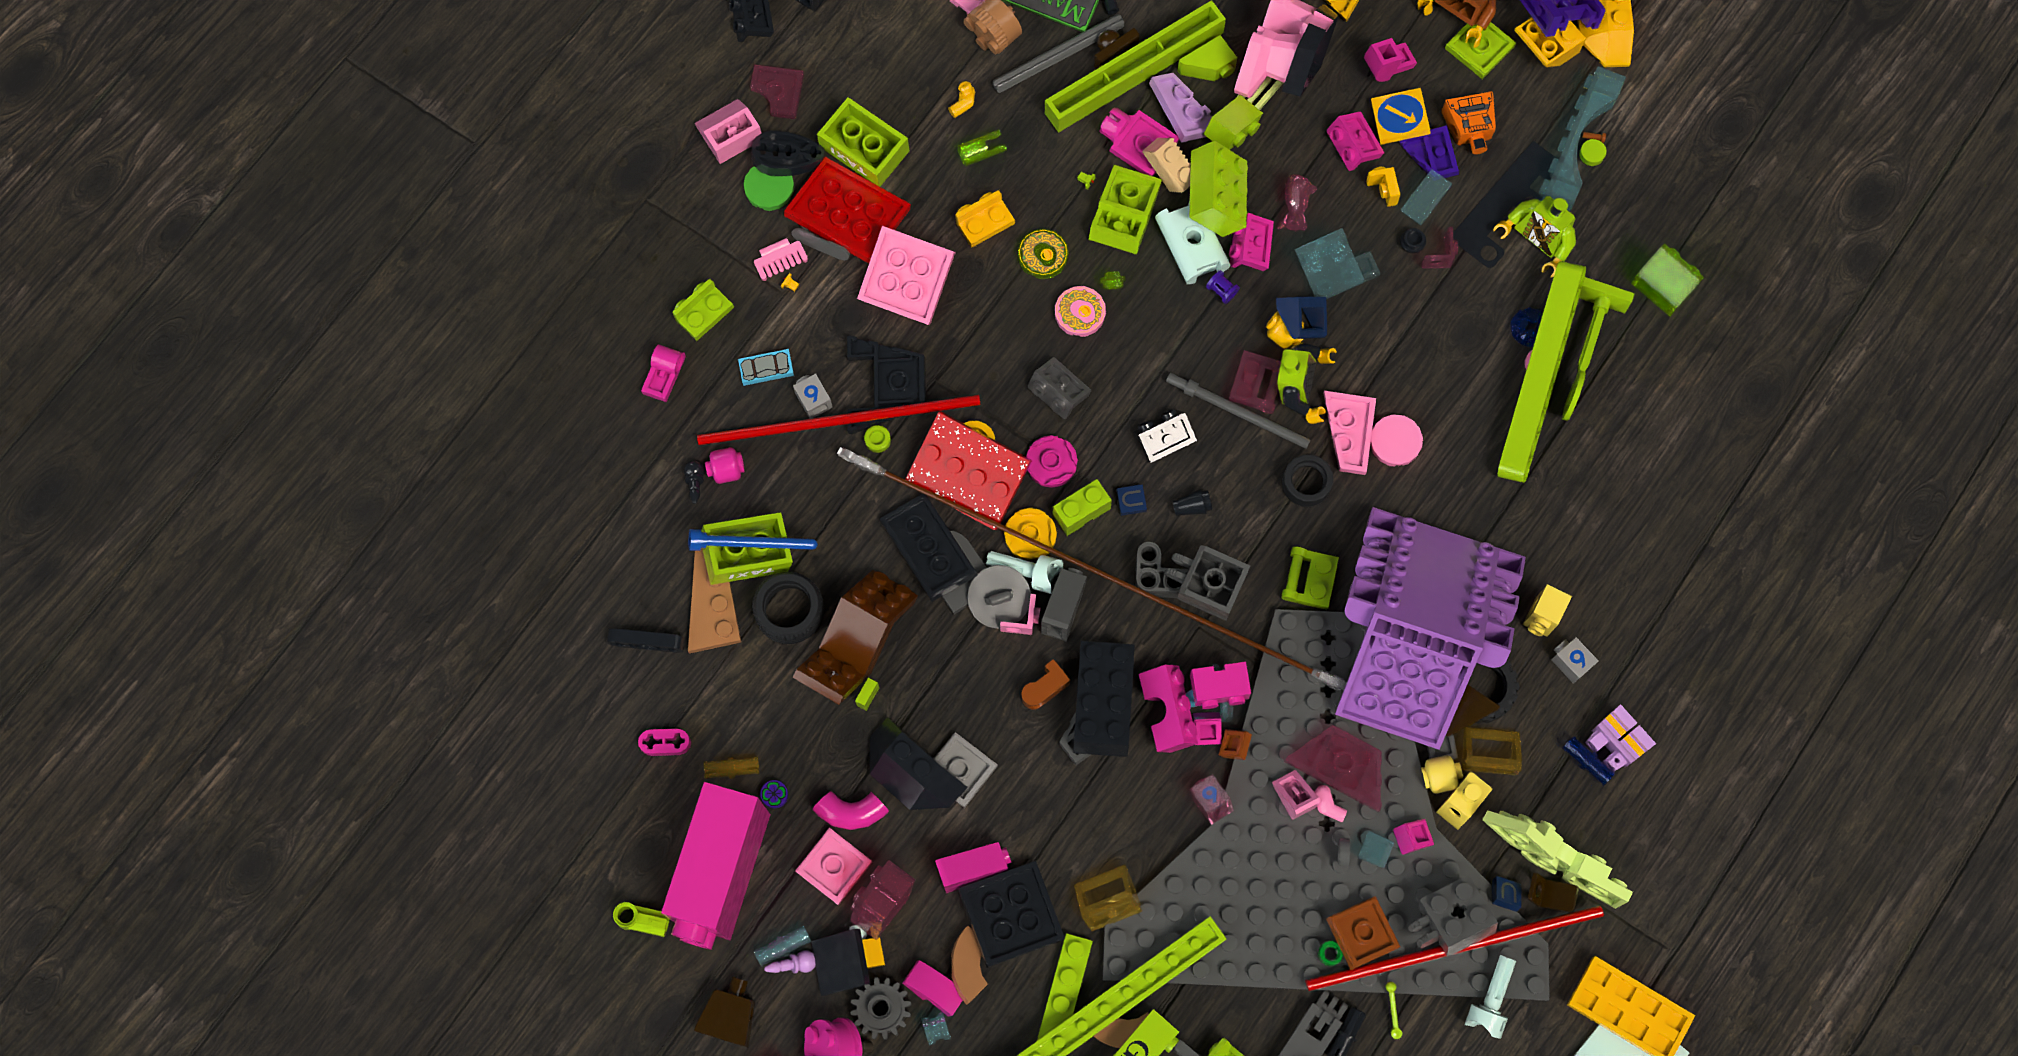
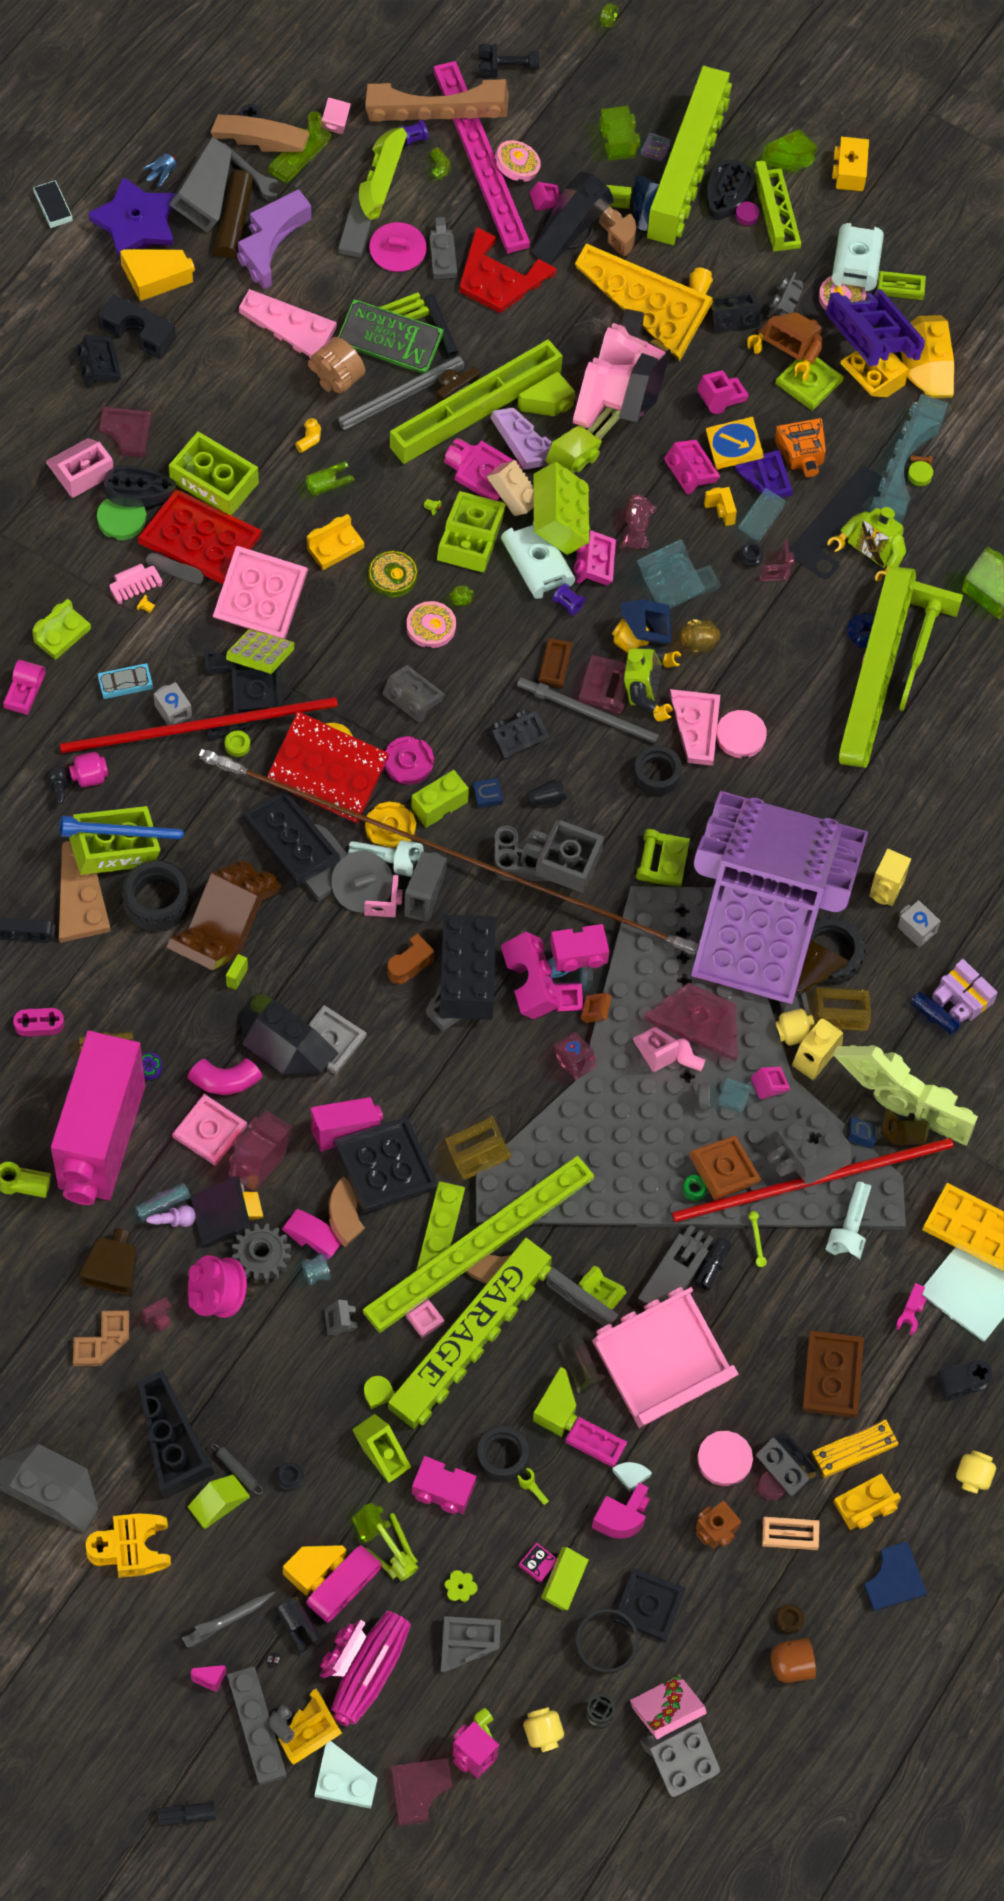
camera: 10 degrees left, 10 degrees down
none -> lime tile [226,628,294,674]
none -> reddish brown tile [538,638,573,689]
none -> clear yellow head [681,619,720,652]

